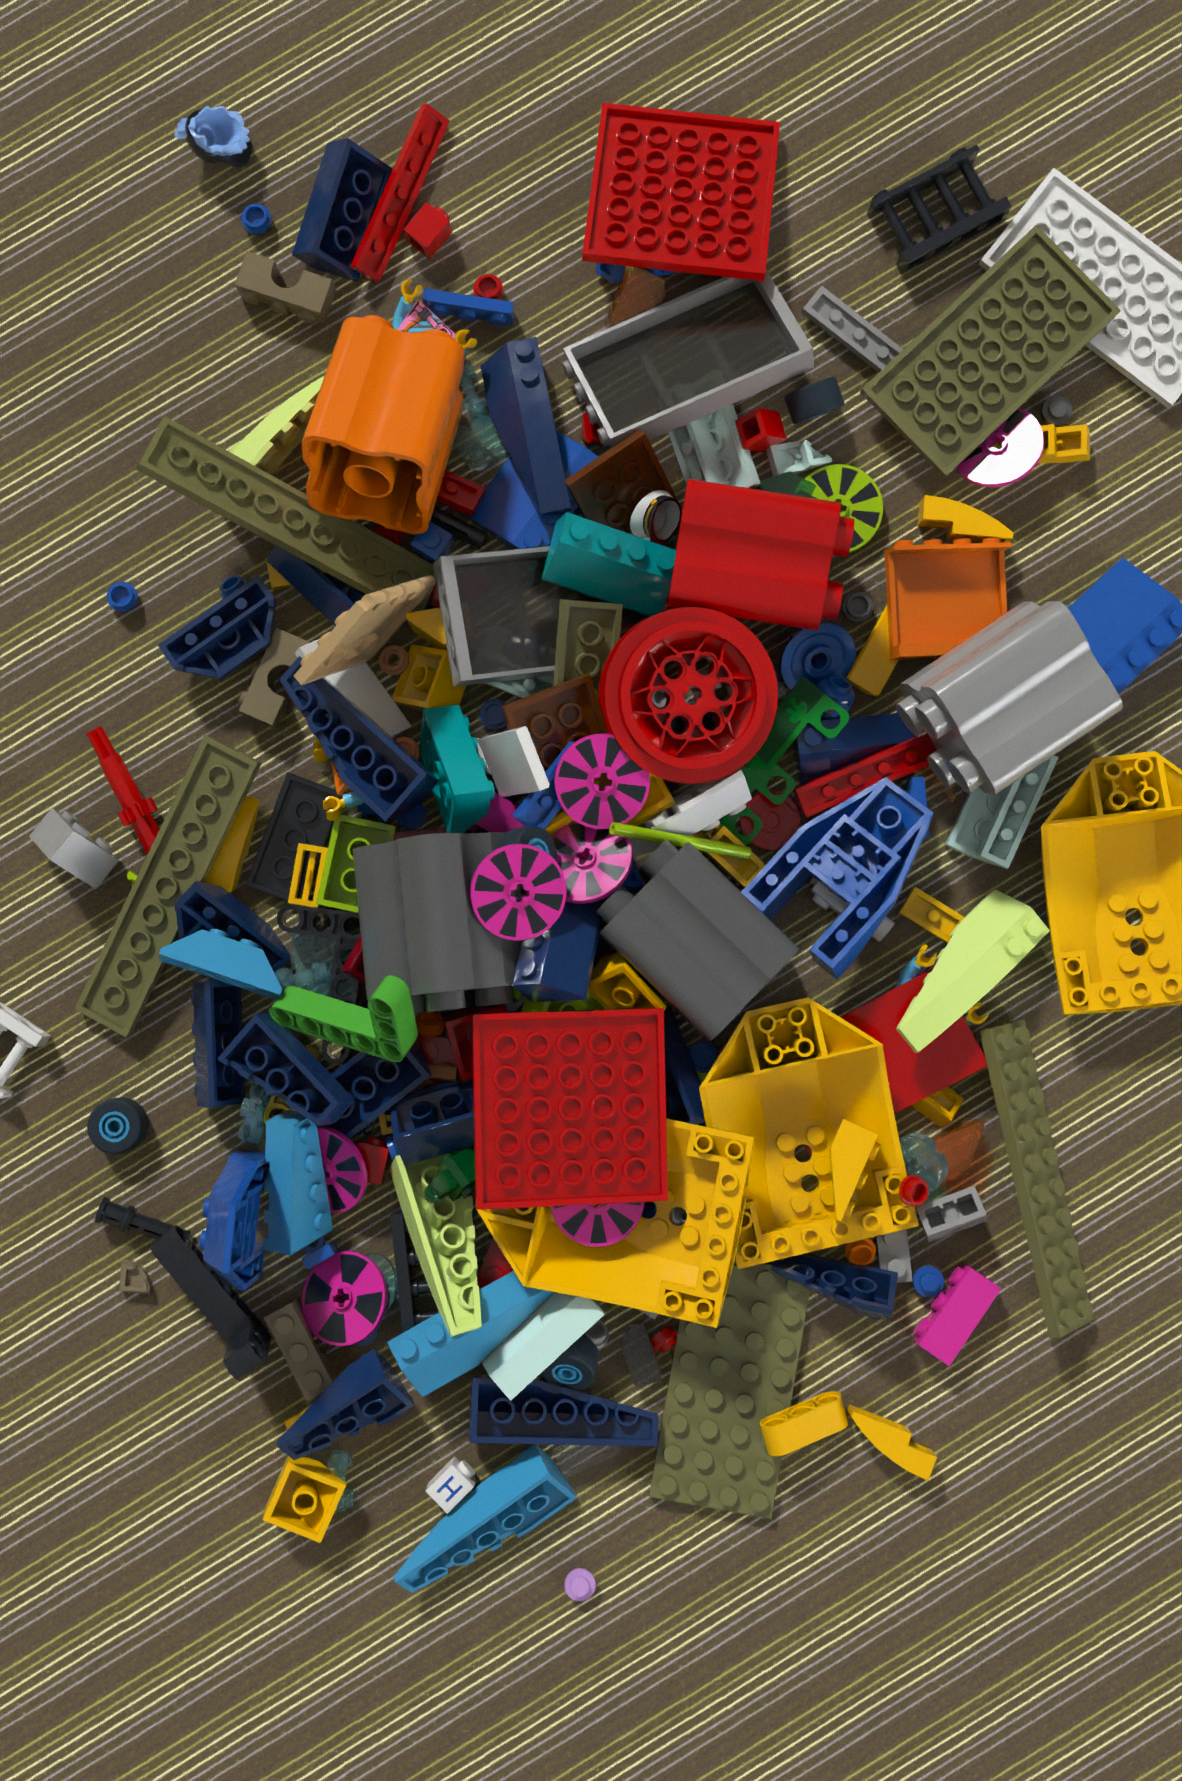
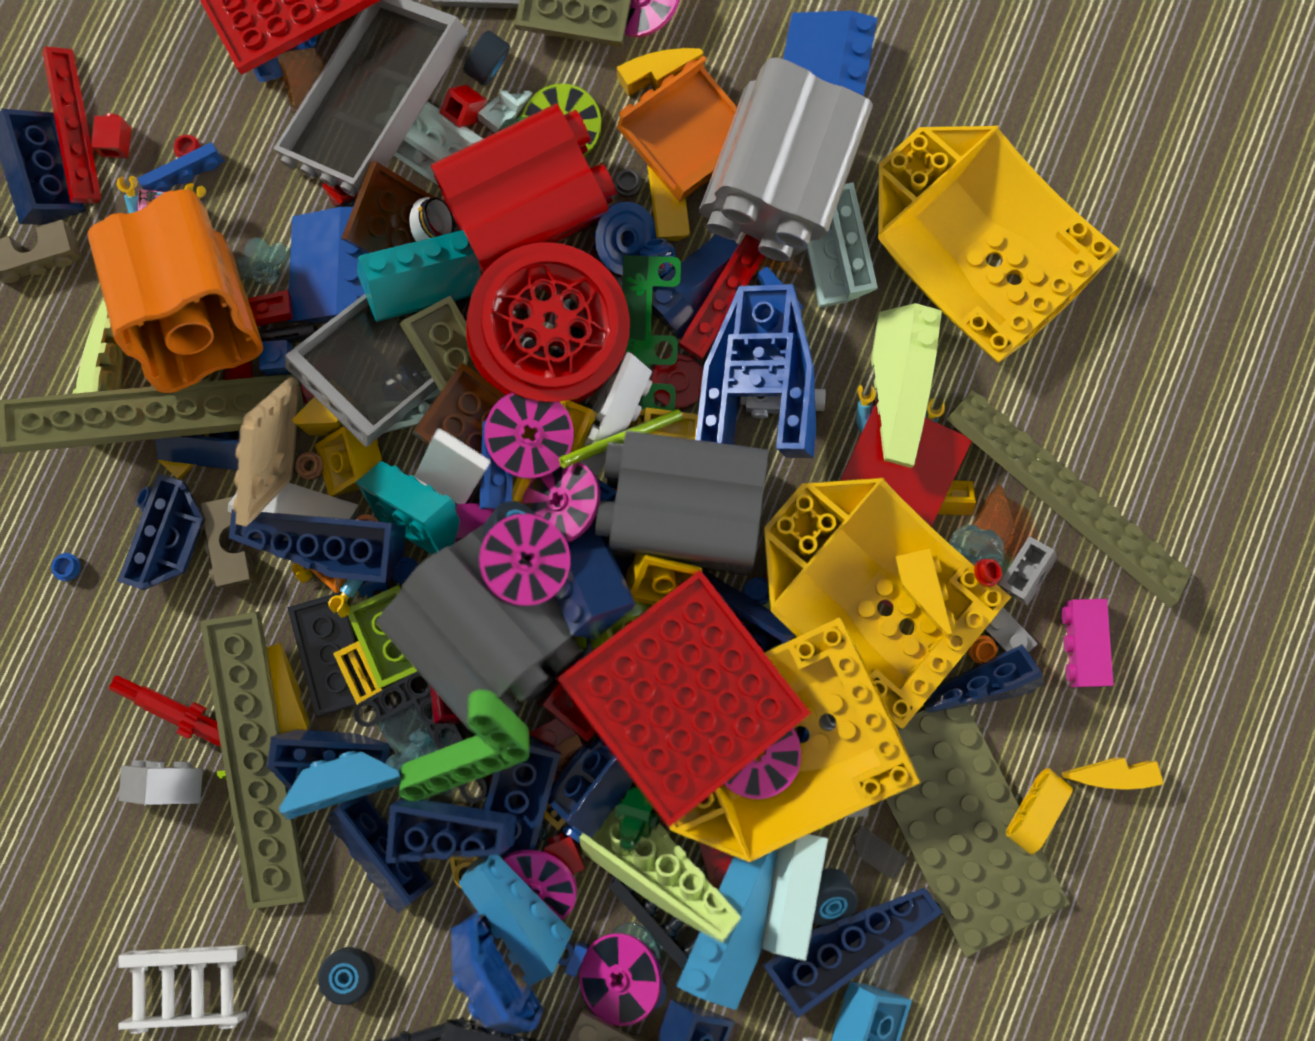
camera: 35 degrees left, 5 degrees down
clear light blue plate [238,1080,272,1144] -> none
orange plate [415,1010,445,1037] -> none
clear light blue bar [460,360,488,418] -> none
dark blue wedge [480,337,571,517] -> none
blue plate [480,699,506,730] -> none
light grey plate [582,1320,609,1349] -> none
red plate [650,1325,679,1354] -> none
yellow plate [898,887,964,944] -> none
blue plate [913,1266,944,1297] -> none

